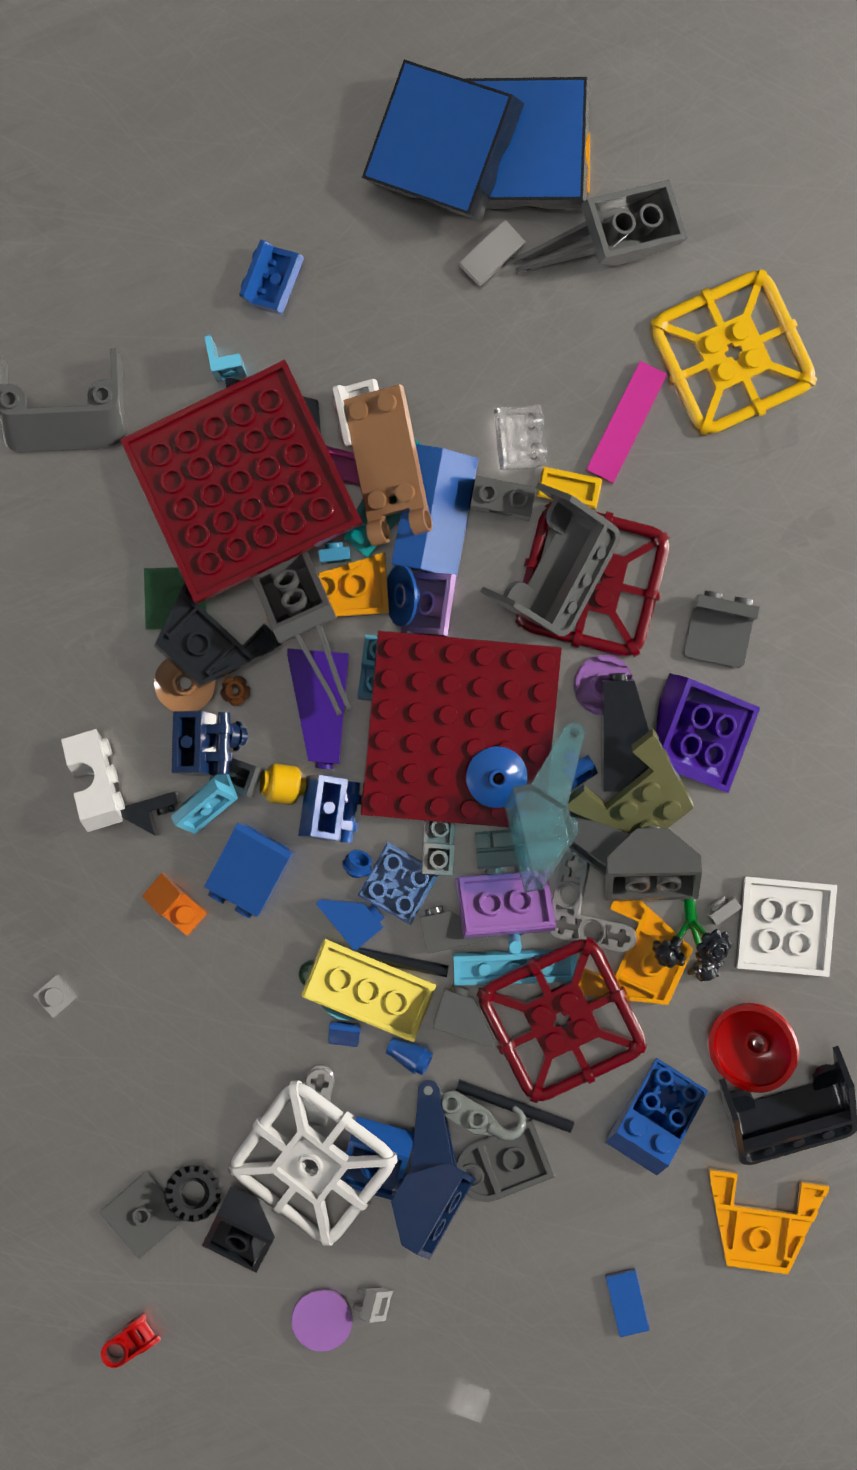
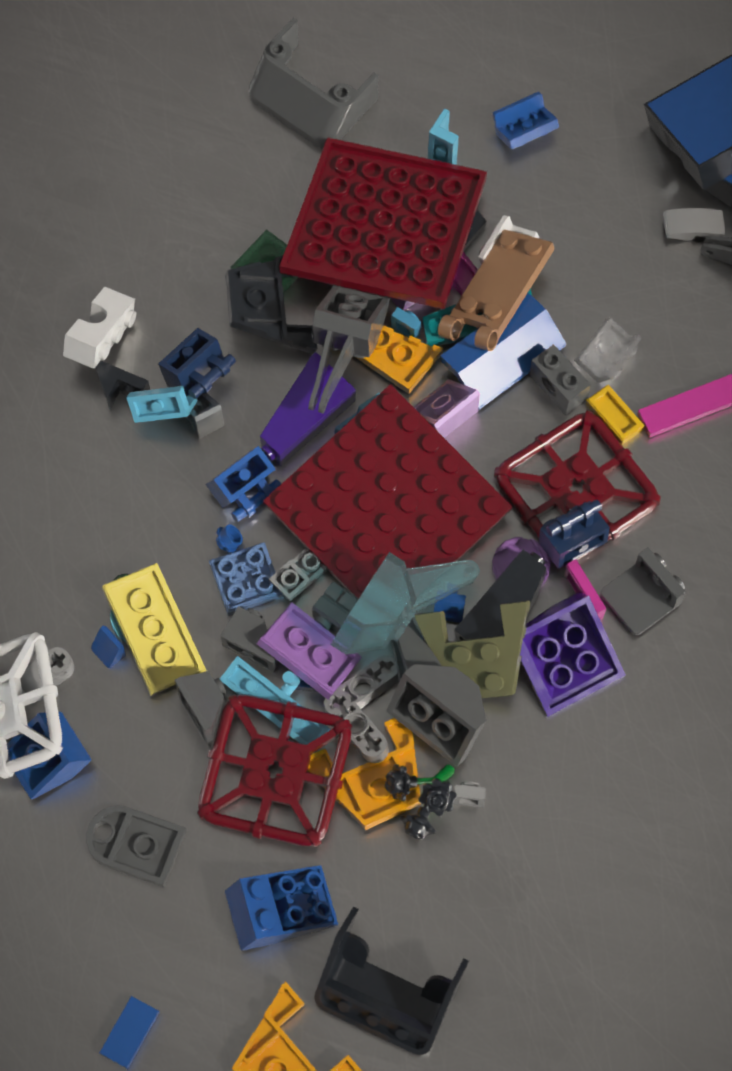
camera: 35 degrees right, 20 degrees down
orange slope [142,873,208,936] -> none
medium nougat dish [154,658,215,711] -> none
blue slope [204,822,295,919] -> none
reddish brown plate [220,676,251,706] -> none
dark blue plate [230,721,248,751] -> none
yellow head [260,763,306,805] -> none
blue slope [316,898,384,951] -> none
black bar [358,947,449,978] -> none
blue cone [385,1037,433,1076] -> none
blue dish [387,565,420,626] -> none
dark blue slope [391,1080,526,1260] -> none
black bar [455,1079,574,1133] -> none
blue dish [466,746,527,808] -> none
dark grey windscreen [480,482,620,636] -> none
red dish [708,1003,799,1093] -> none
white plate [736,876,837,977] -> none
none -> dark blue brick [539,499,610,569]
none -> dark pink tile [564,559,606,620]

